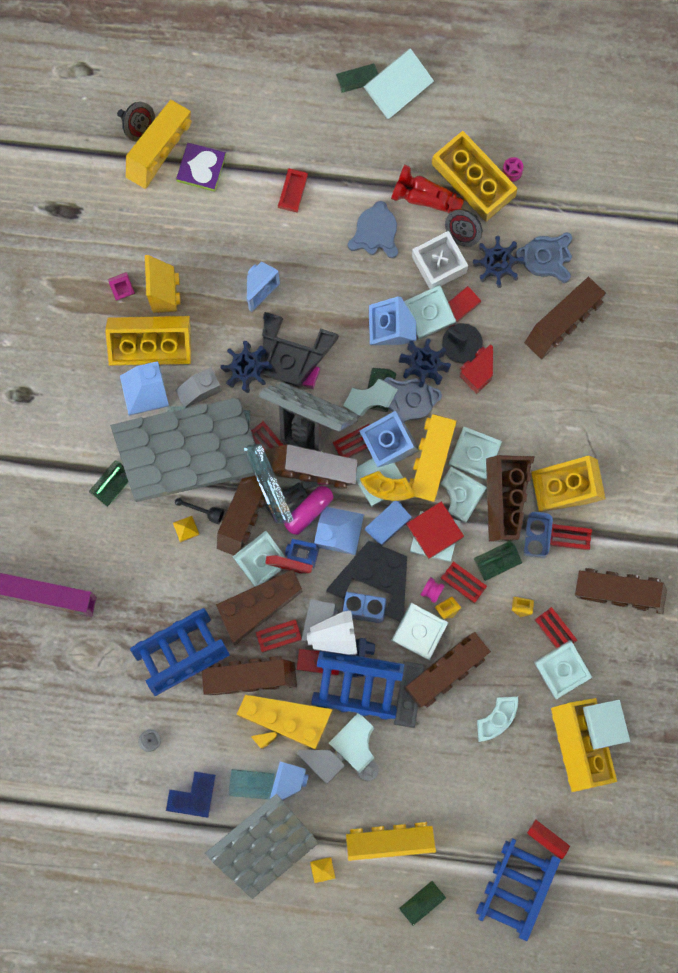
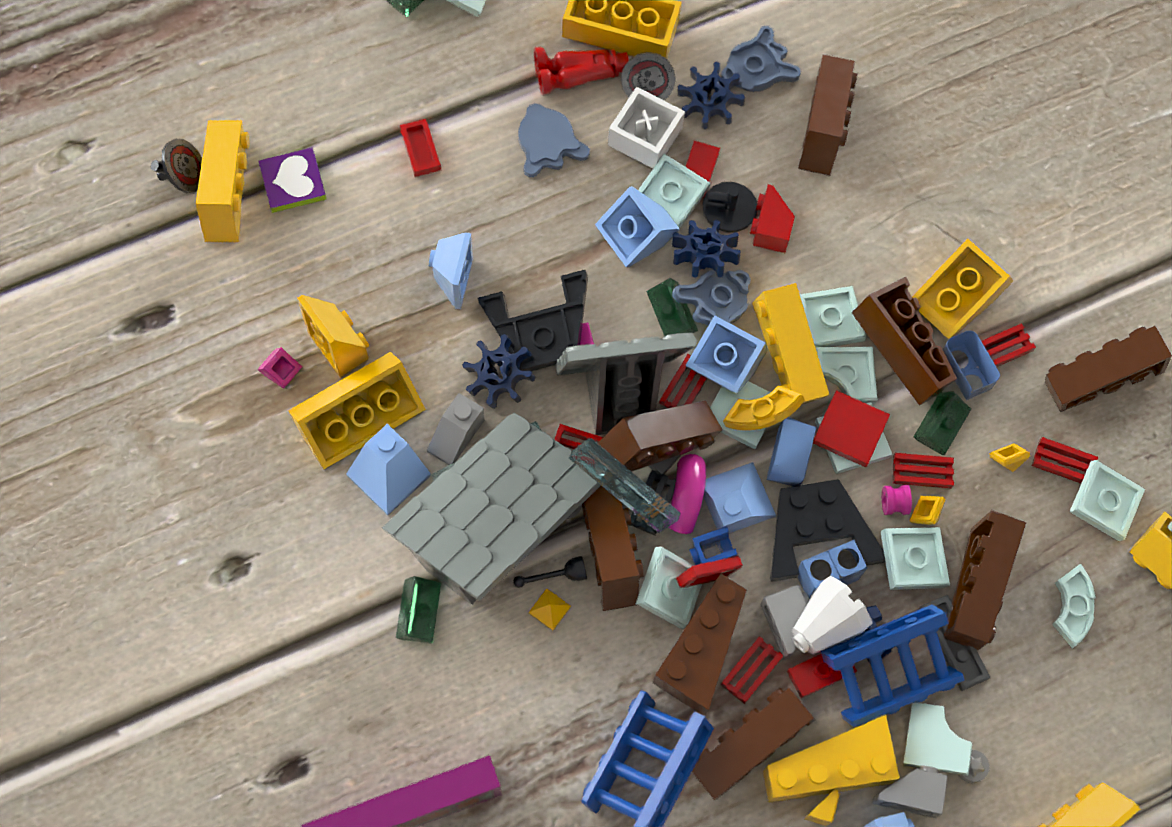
camera: 40 degrees left, 10 degrees down
light aqua tile [343,379,398,416] -> none

